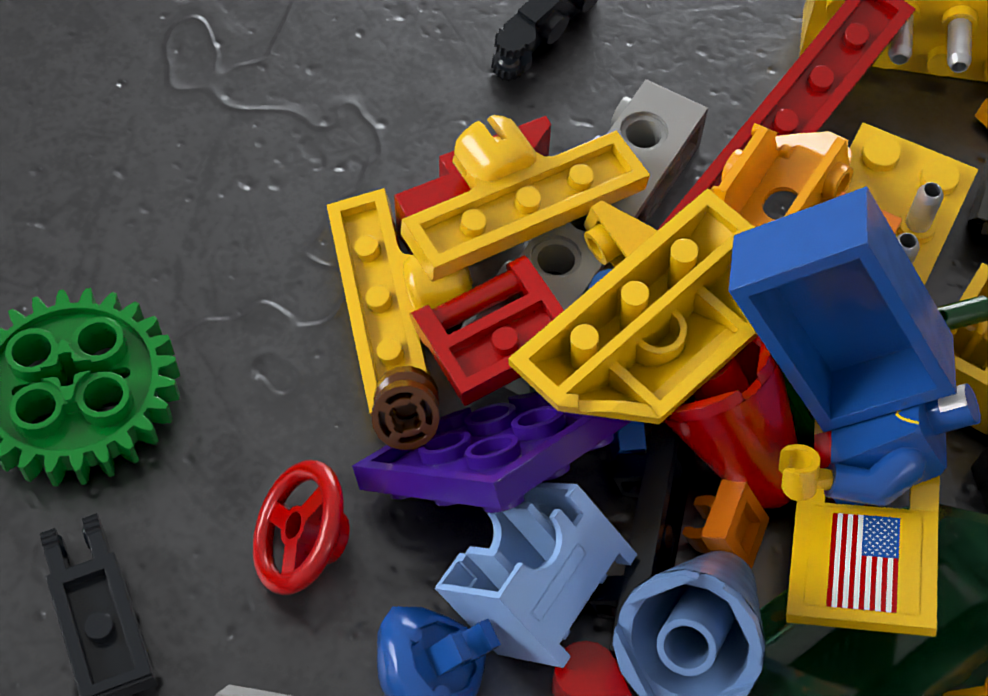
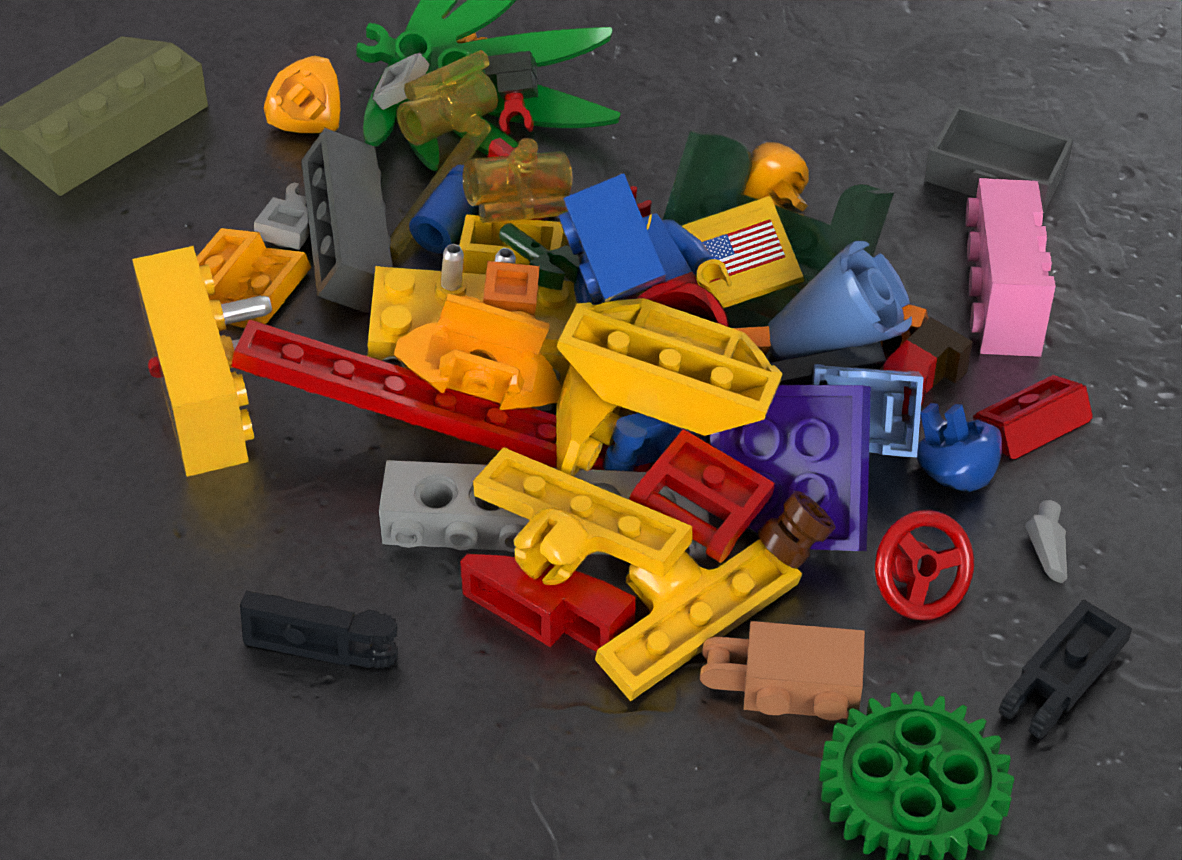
camera: 115 degrees left, 10 degrees down
none -> nougat brick [700,621,865,720]

